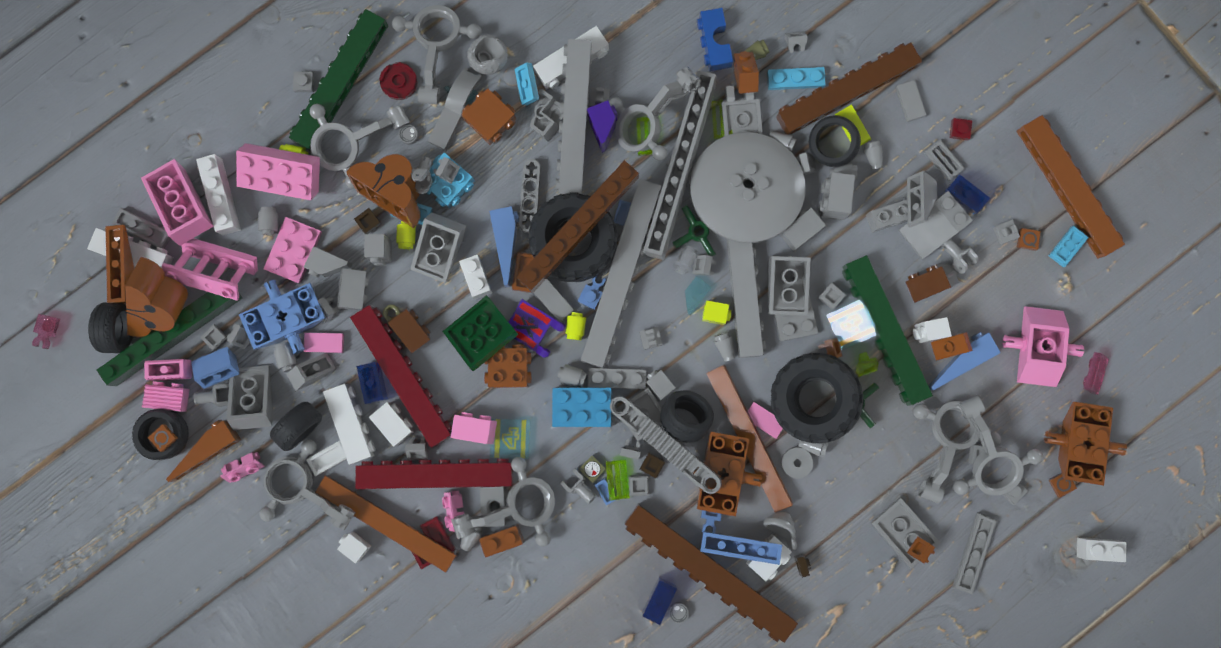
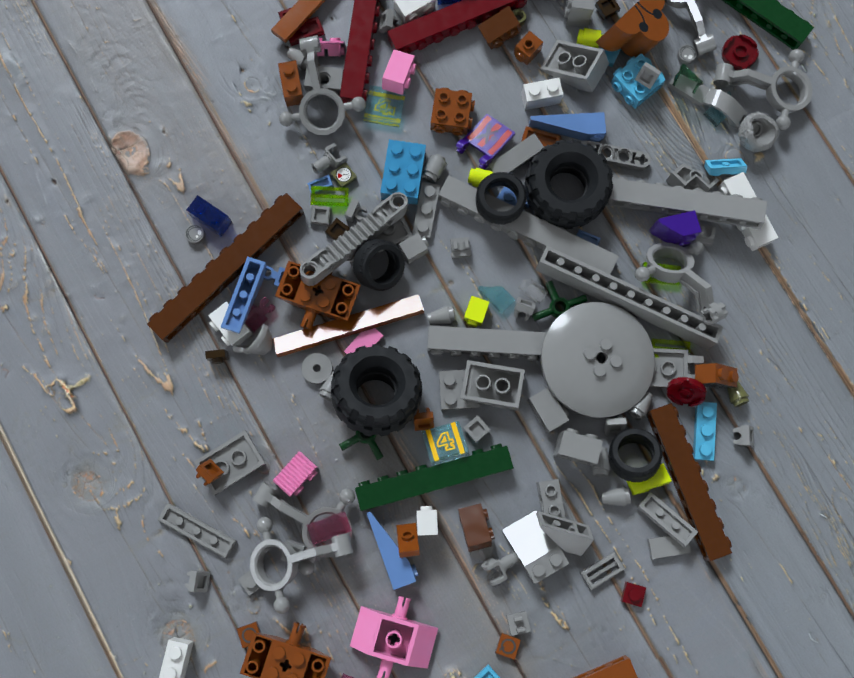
camera: 90 degrees right, 5 degrees down
light grey piece [411,157,433,194] -> none
dark green plate [442,295,519,372] -> none
dark orange brick [461,88,516,145] -> none
reddish brown brick [517,160,639,293] -> none
blue arch [697,8,733,72] -> none
clear neon green tile [856,352,879,377] -> none
clear blue brick [945,174,990,215] -> none
none -> light grey tile [185,570,211,592]
none -> clear pink plate [245,297,276,332]
none -> bright pink brick [273,451,318,497]
none -> clear pink plate [307,511,351,545]
none -> black tyre [475,172,527,225]
none -> dark orange brick [514,31,543,65]
none -> light grey plate [637,492,698,548]
none -> dark red tile [666,377,707,407]
none -> clear green piece [672,63,703,94]

